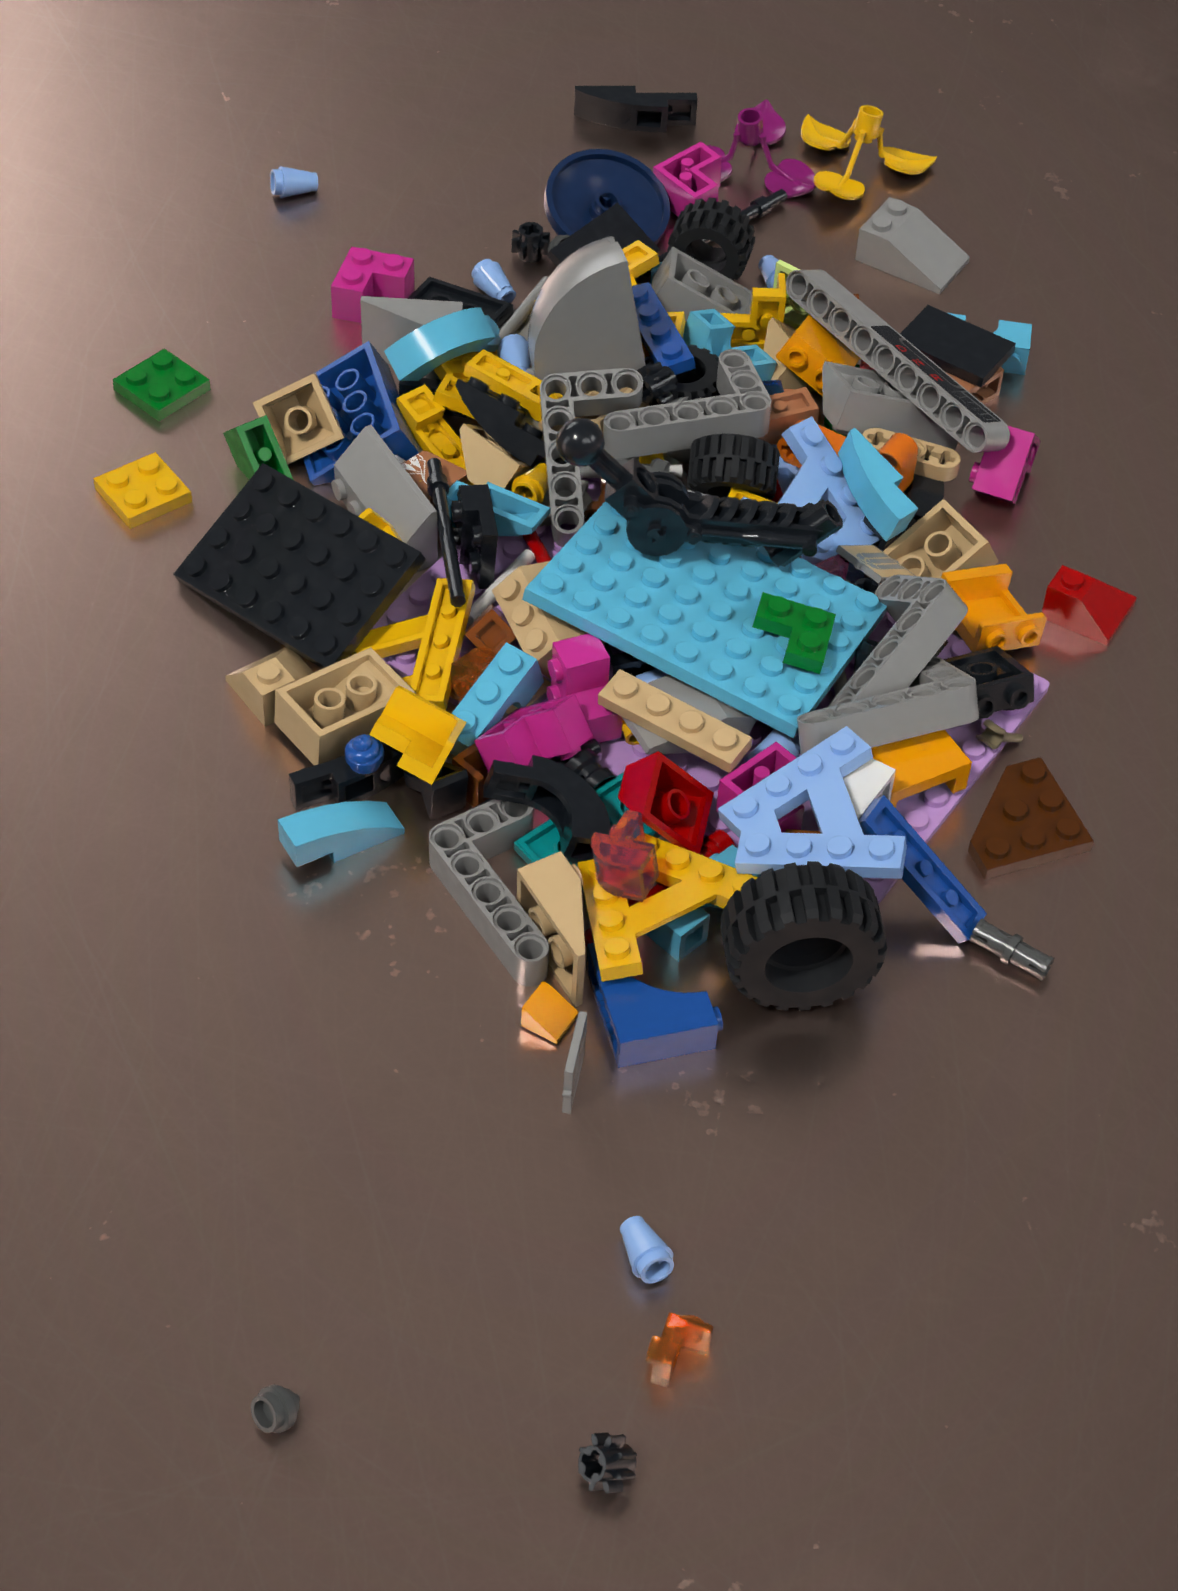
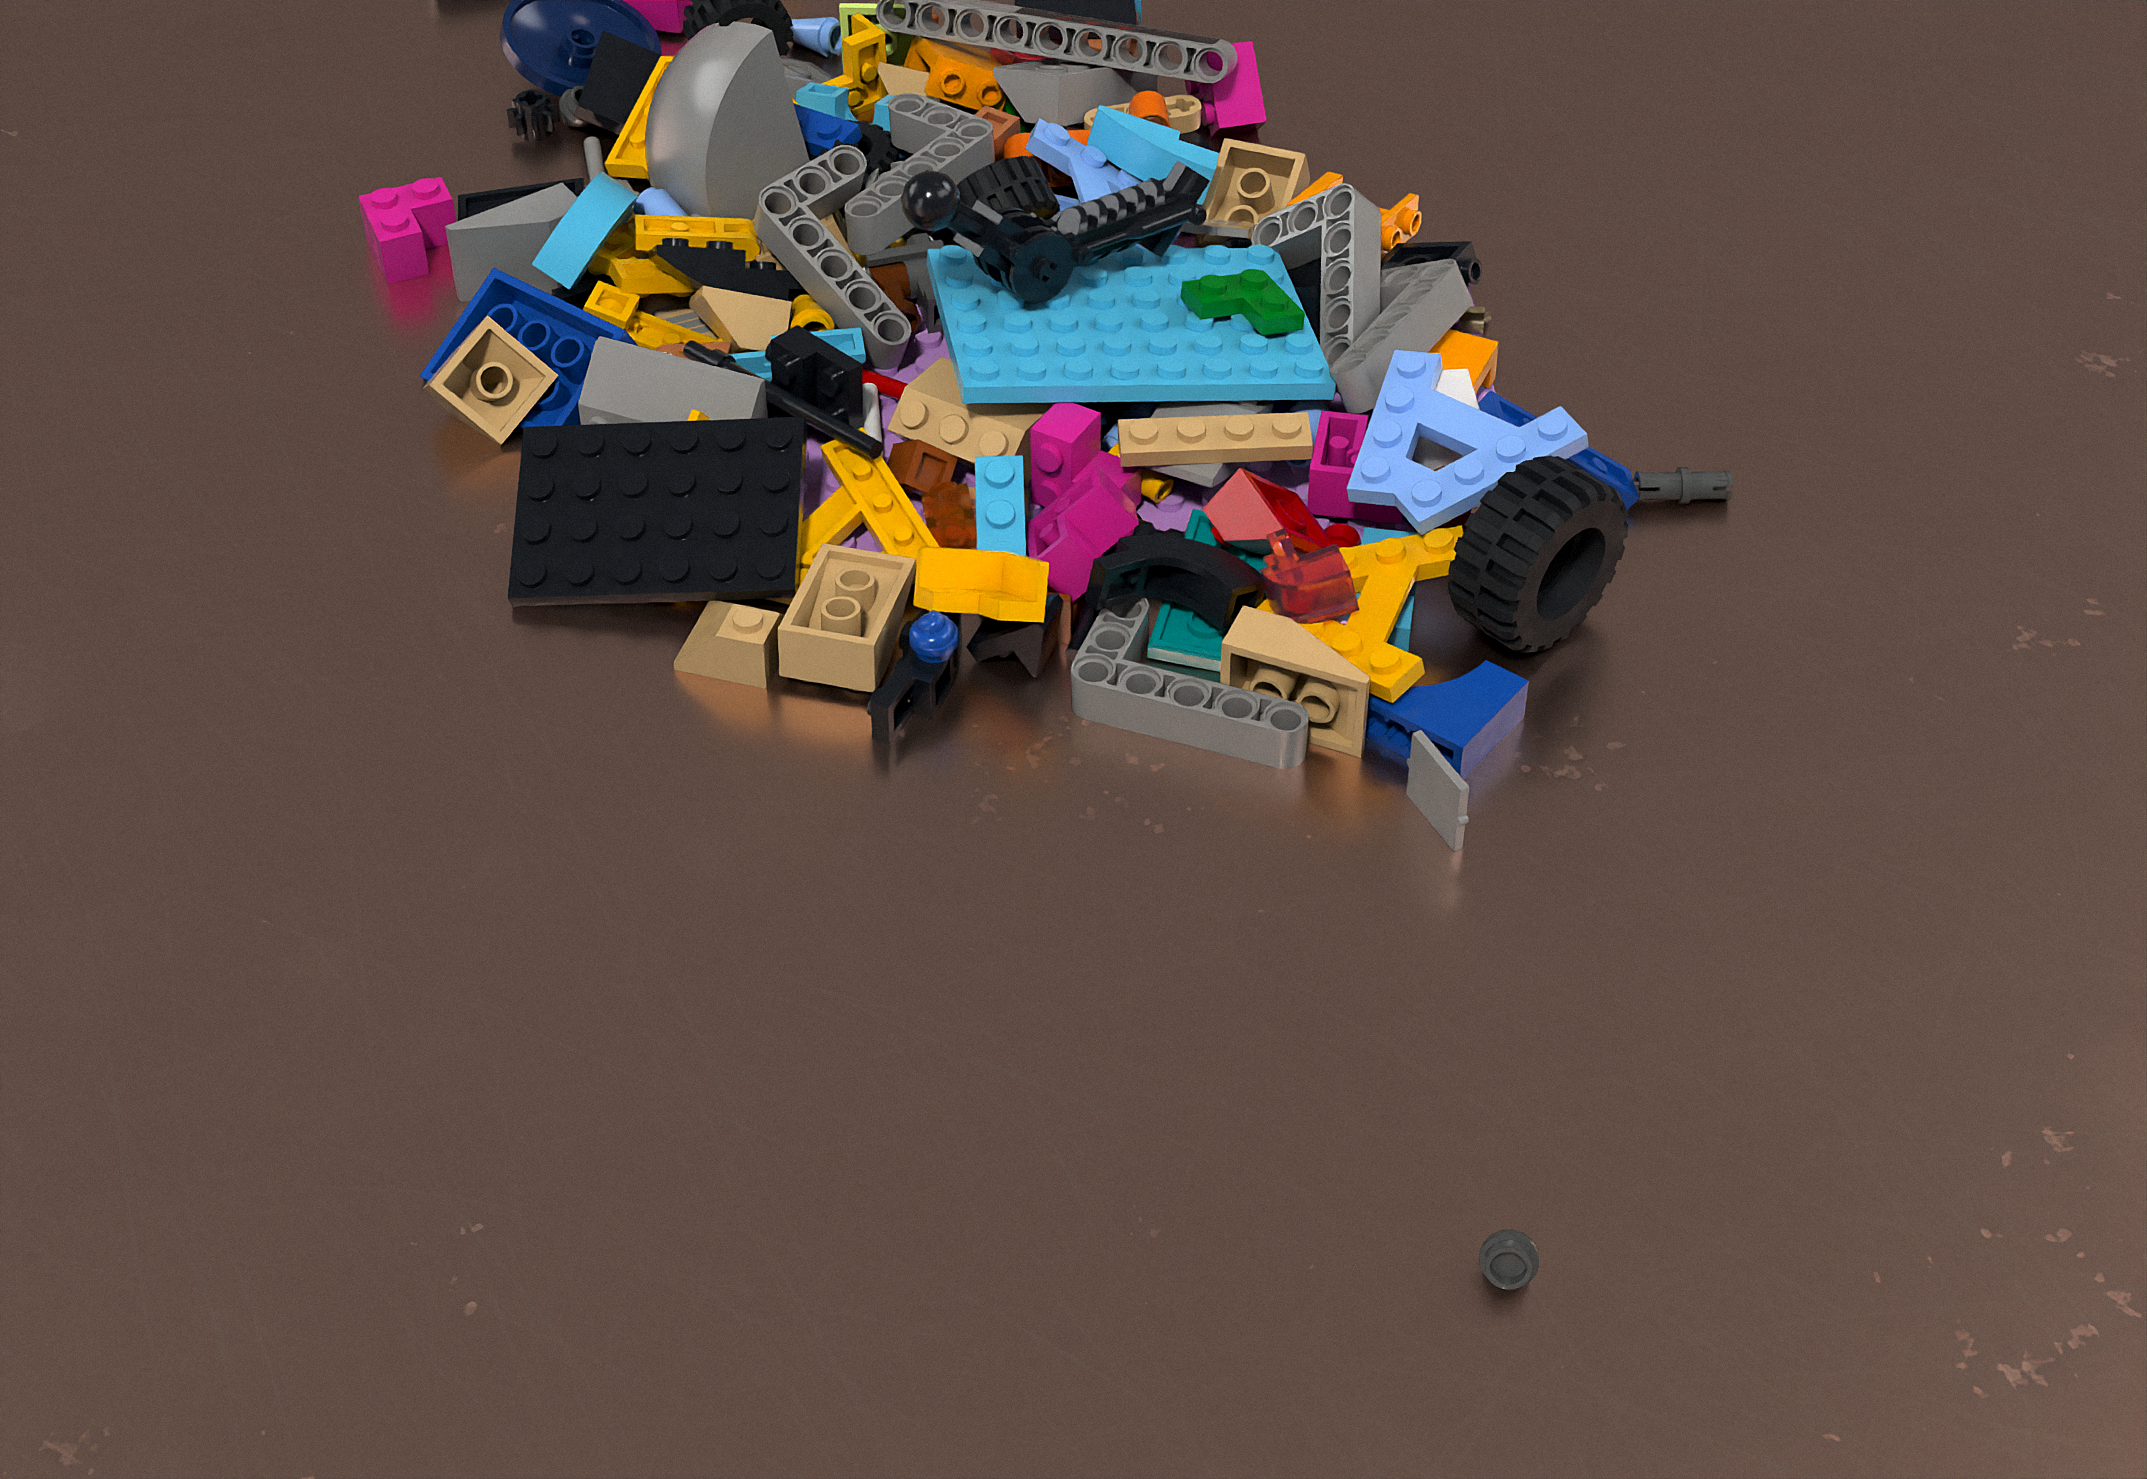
camera: 35 degrees left, 5 degrees down
yellow plate [93,452,192,529] -> none
green plate [112,348,211,422] -> none
green slope [223,415,294,480] -> none
light blue cone [270,166,318,198] -> none
medium azure slope [278,801,405,867] -> none
light blue cone [471,259,516,303] -> none
light orange slope [521,981,579,1044] -> none
black gear [578,1432,637,1494] -> none
light blue cone [620,1216,674,1284] -> none
clear orange bracket [646,1312,714,1388] -> none
reddish brown plate [968,757,1094,880] -> none
red slope [1041,565,1137,646] -> none

